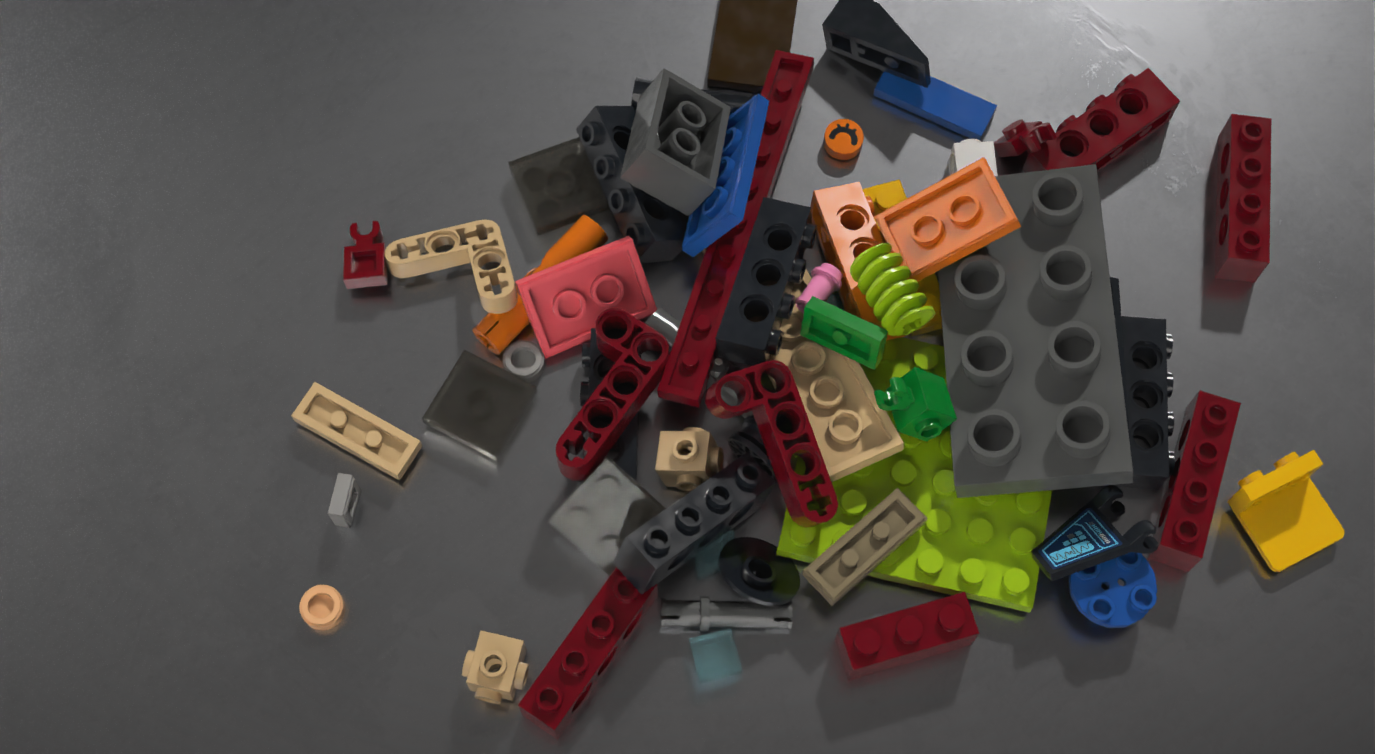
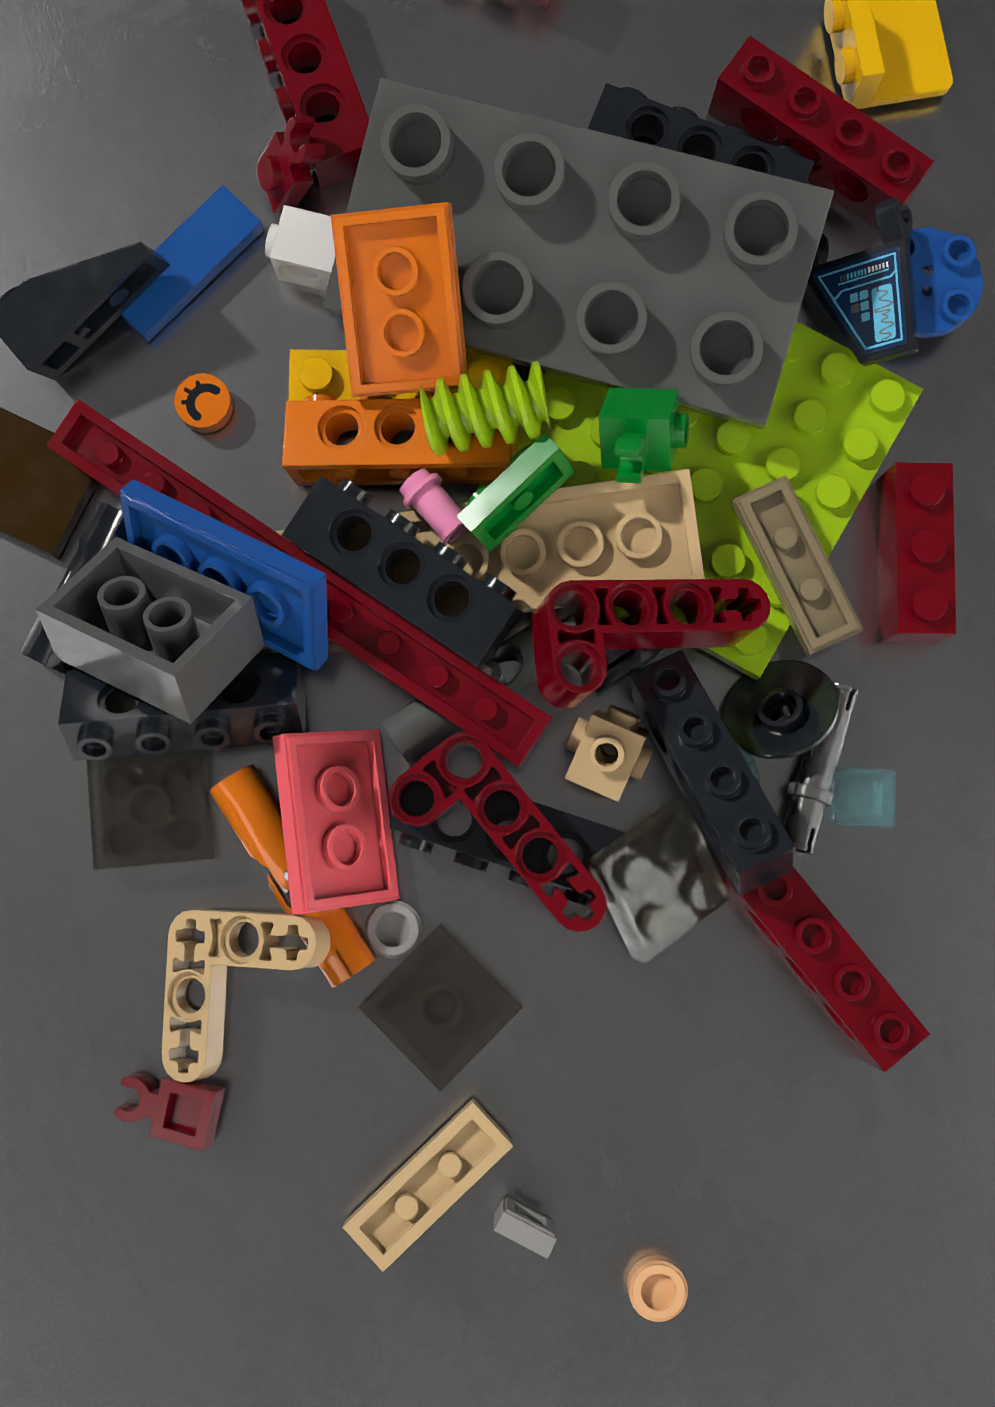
camera: 75 degrees left, 15 degrees up
tan brick [462,631,529,704] -> none

